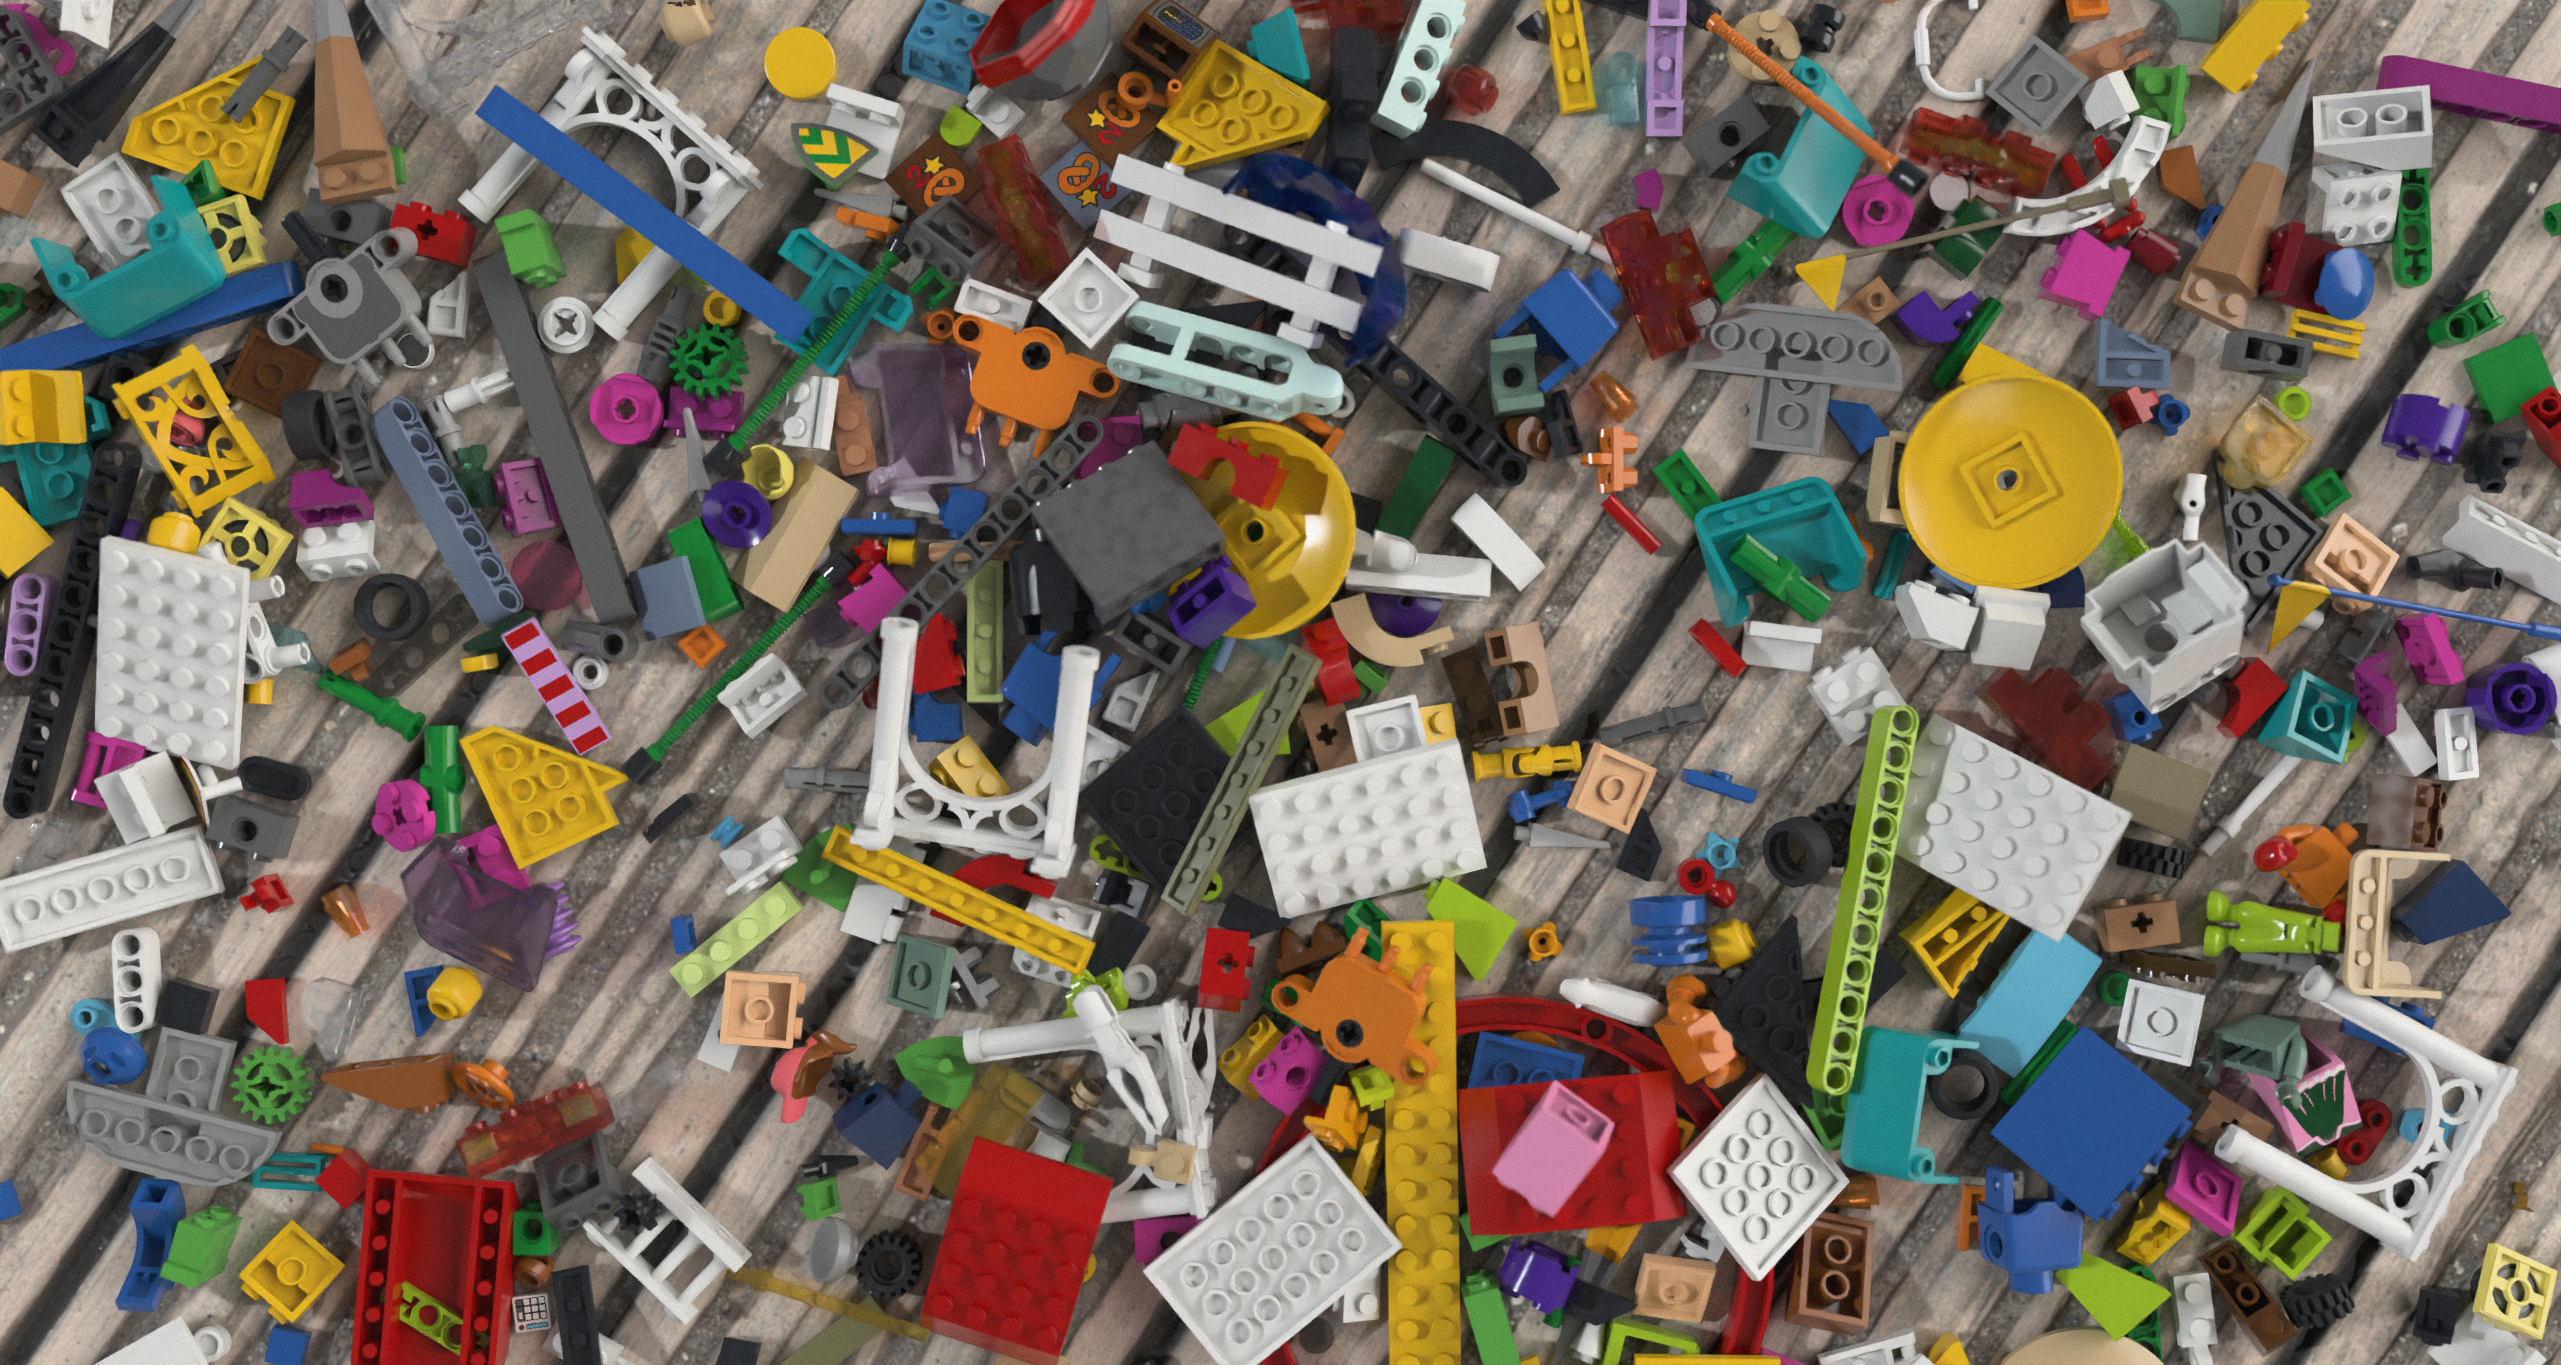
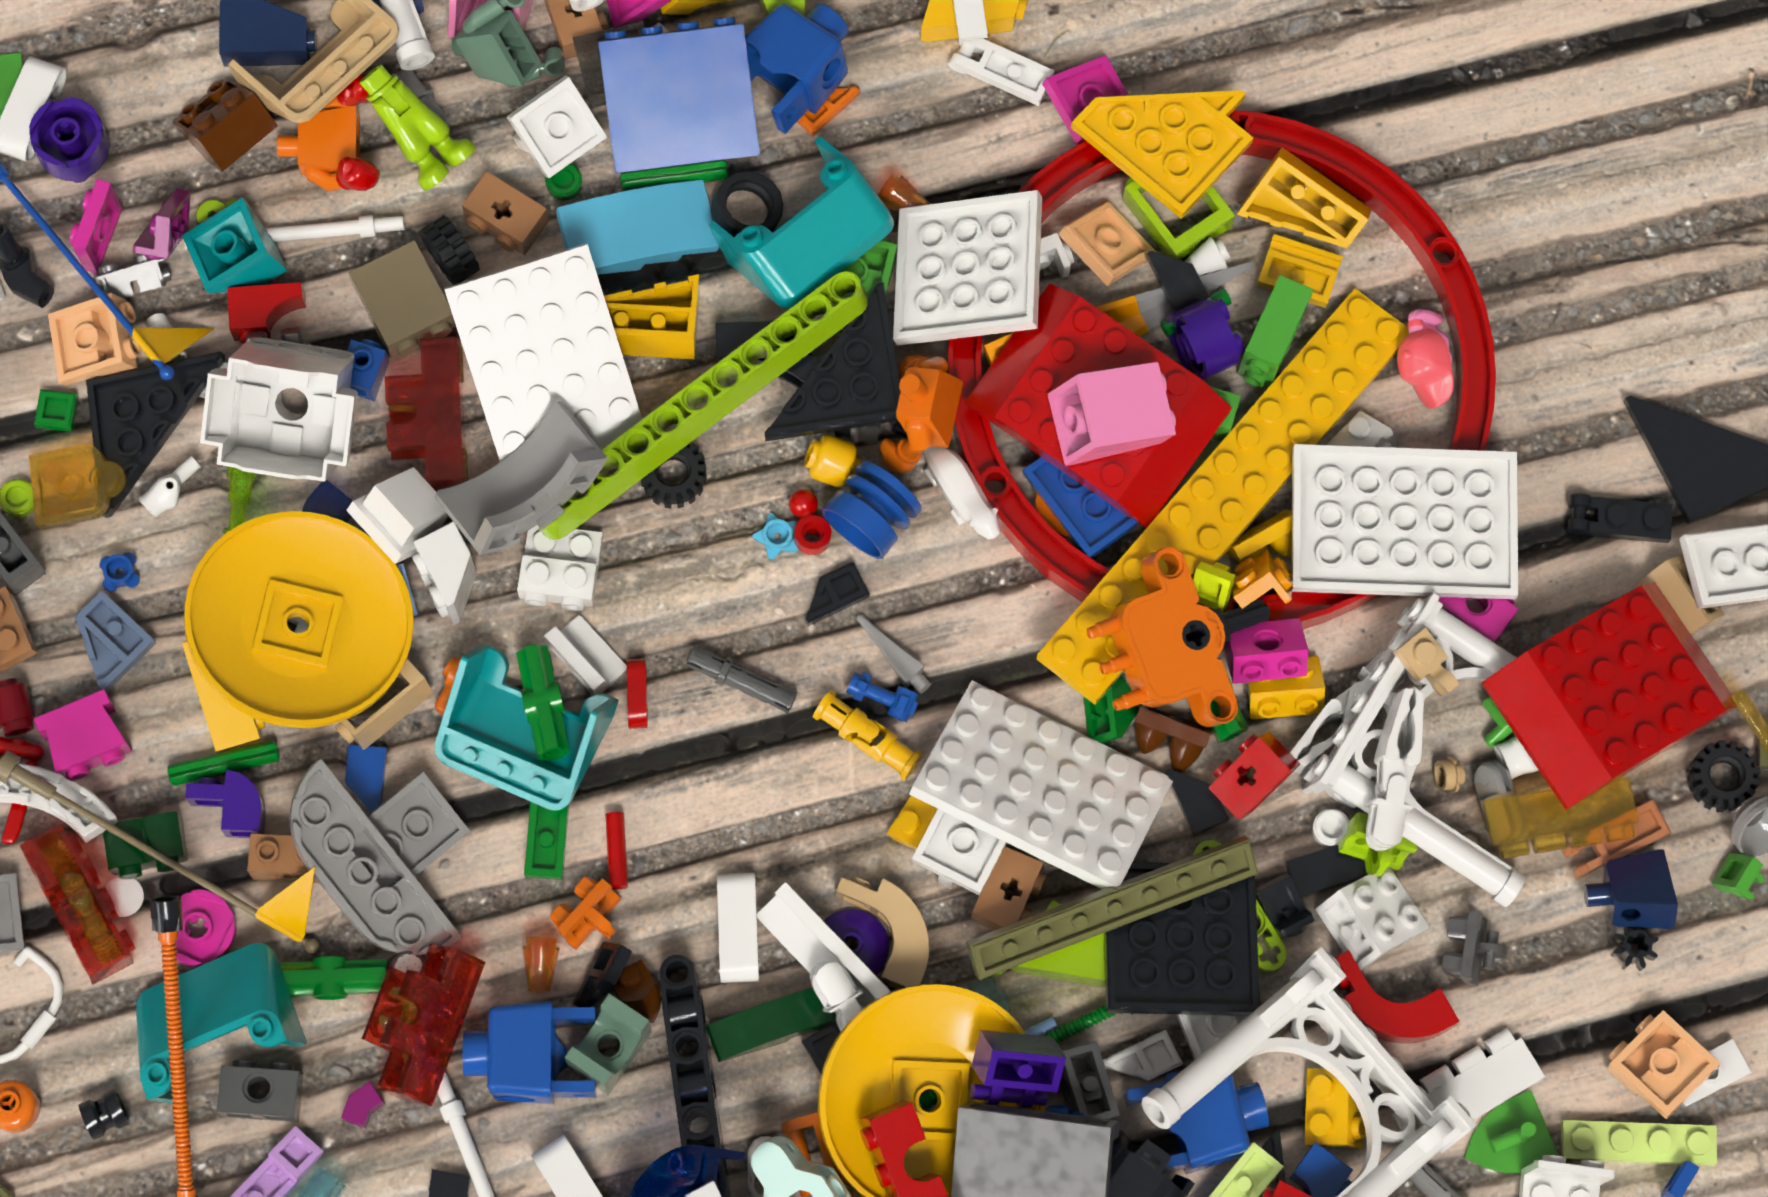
camera: 140 degrees left, 15 degrees down
hair [770,1030,857,1123] -> none
black bar [798,1155,858,1179] -> none
yellow tile [821,824,1096,977] -> none
sand green tile [886,933,956,1019] -> none
bright green shield [894,1036,978,1112] -> none
red arch [1299,618,1360,708] -> none
clear smoke plate [1299,1317,1334,1354] -> none
bright green tile [1352,656,1391,700] -> none
lime slope [1423,876,1518,983] -> none
dark brown plate [1440,646,1509,751] -> none
medium nougat arch [1484,621,1560,737] -> none
light orange plate [1522,921,1562,962] -> none
light nougat plate [1566,742,1658,834] -> none
blue plate [1680,768,1757,804] -> none
tan plate [1727,10,1801,85] -> none
black tyre [1763,816,1833,888] -> none
dark orange slope [1785,1211,1875,1336] -> none
teal axle [1872,531,1912,600] -> none
red tile [2107,385,2159,430] -> none
dark brown plate [2119,949,2217,983] -> none
white piece [2386,702,2438,777] -> none
white plate [2433,706,2479,781] -> none
none -> light grey panel [435,401,608,555]

